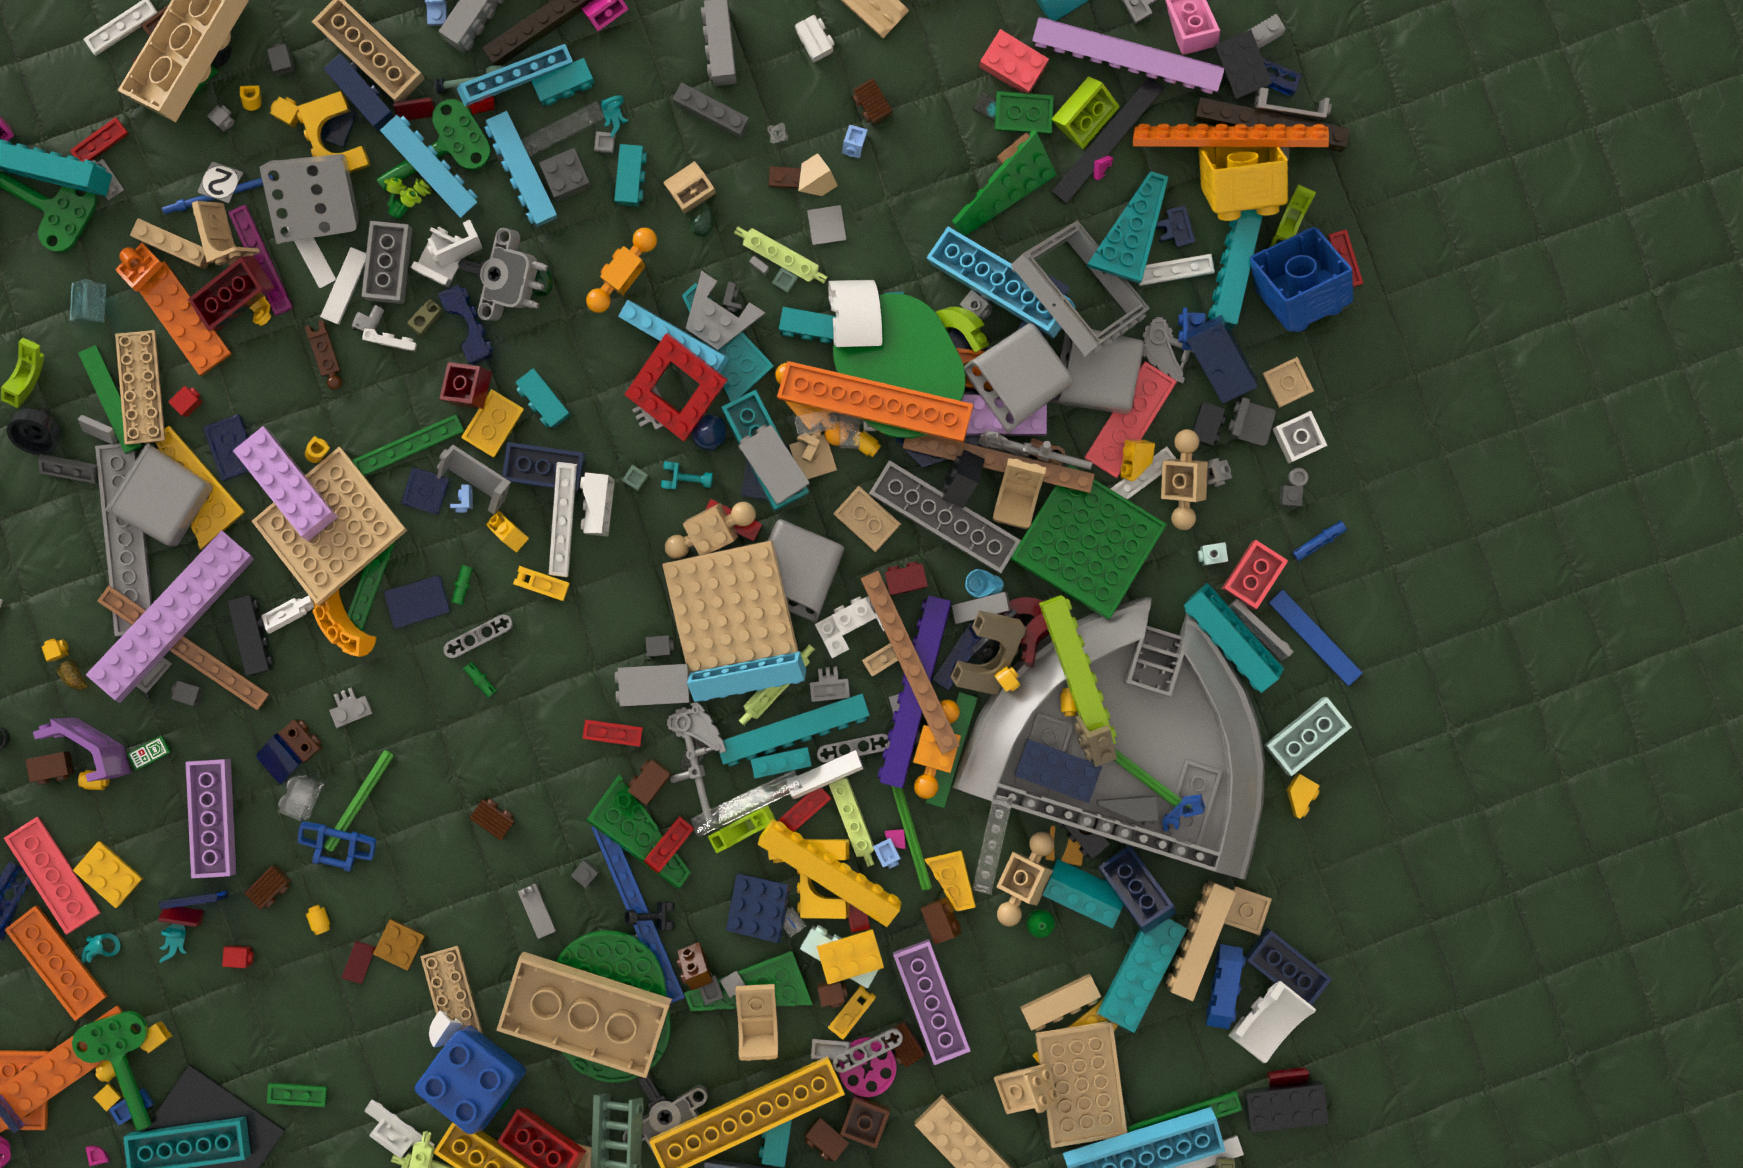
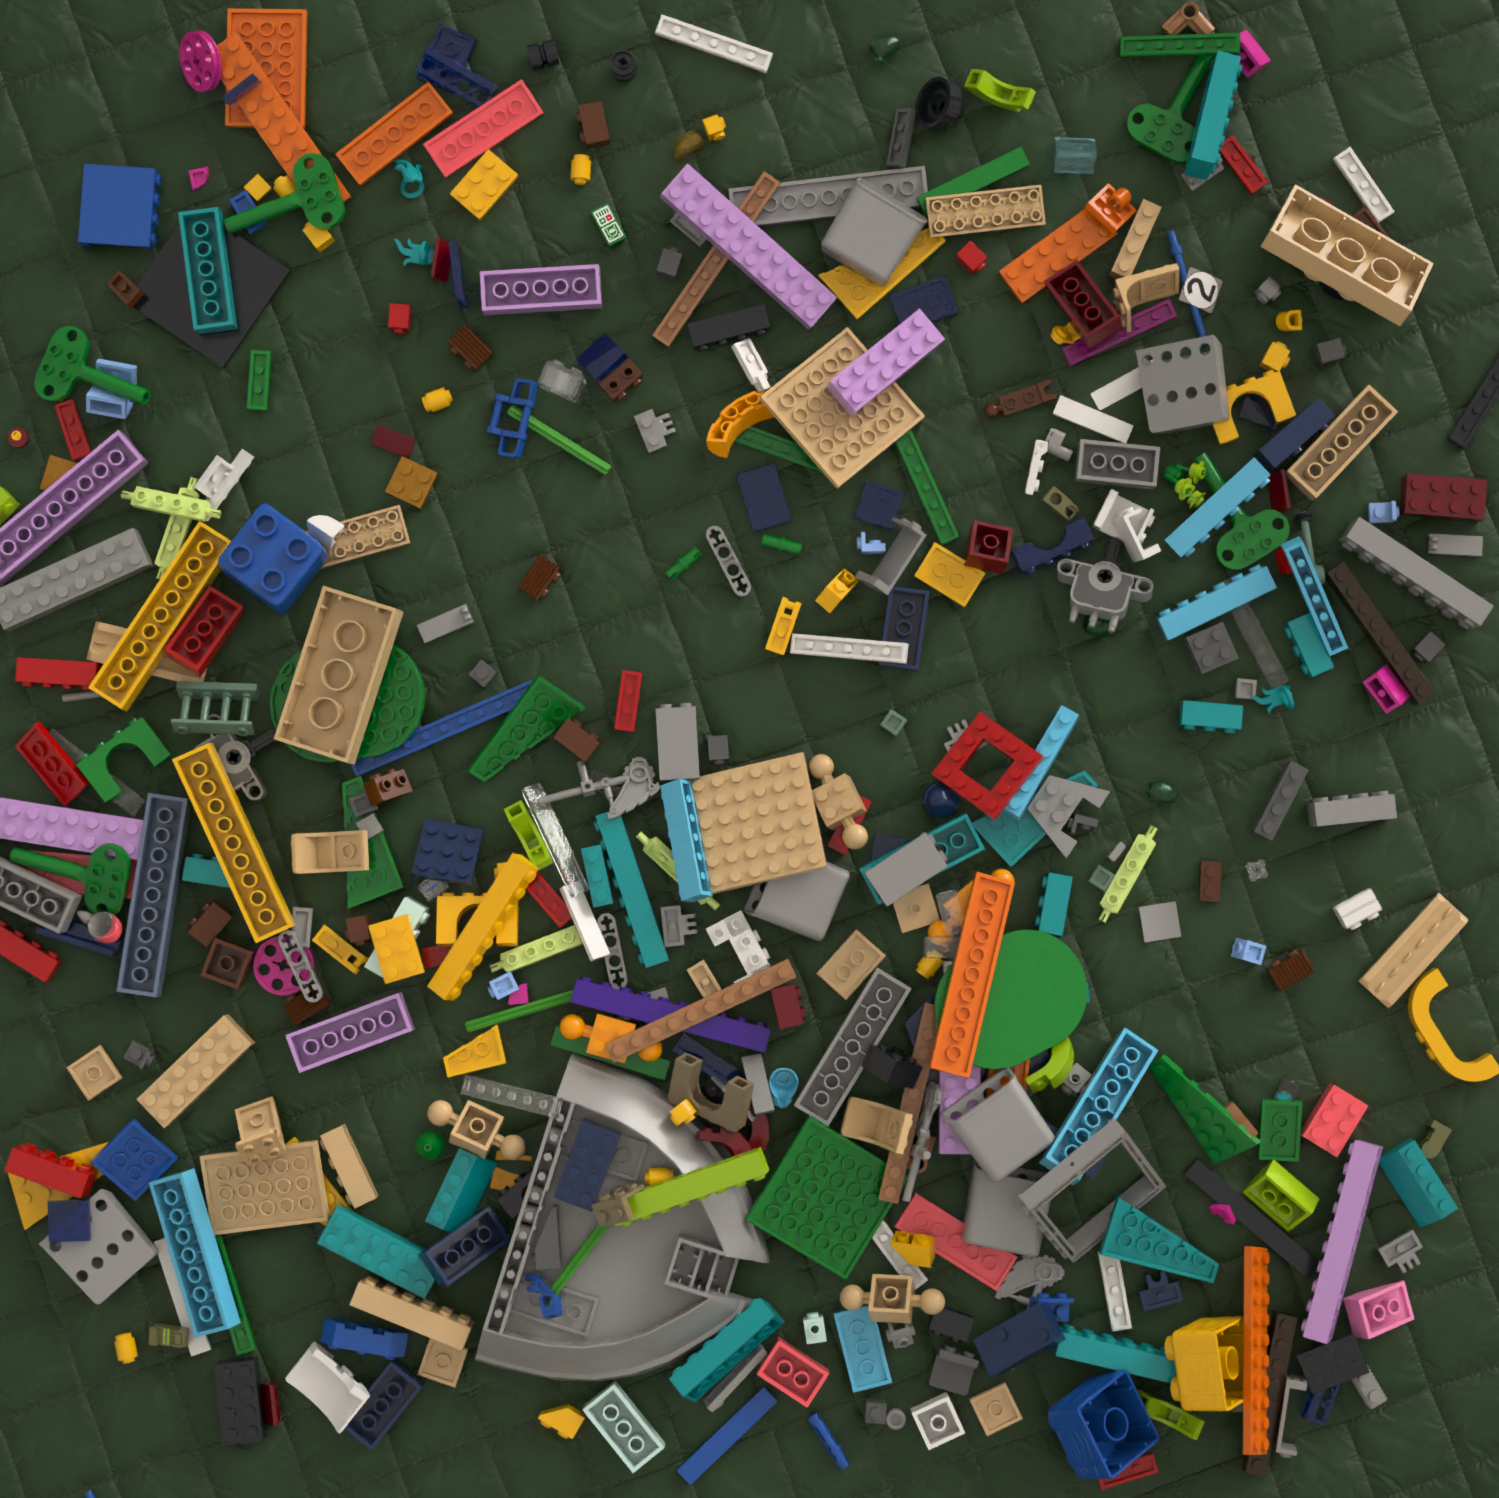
camera: 95 degrees right, 0 degrees up
medium lavender panel [33,717,132,782] -> none
light grey tile [78,415,118,445] -> none
yellow plate [305,436,330,463] -> none
teal brick [515,368,571,429] -> none
white slope [580,472,615,537] -> none
light orange brick [586,228,657,313] -> none
black bar [624,902,675,930] -> none
red plate [643,816,694,874] -> none
teal bar [661,461,713,490] -> none
tan slope [663,161,716,214] -> none
tan piece [796,429,821,463] -> none
tan slope [798,153,838,196] -> none
white panel [828,280,882,347] -> none
reddish brown brick [920,897,962,944] -> none
none -> medium azure plate [833,1304,892,1393]

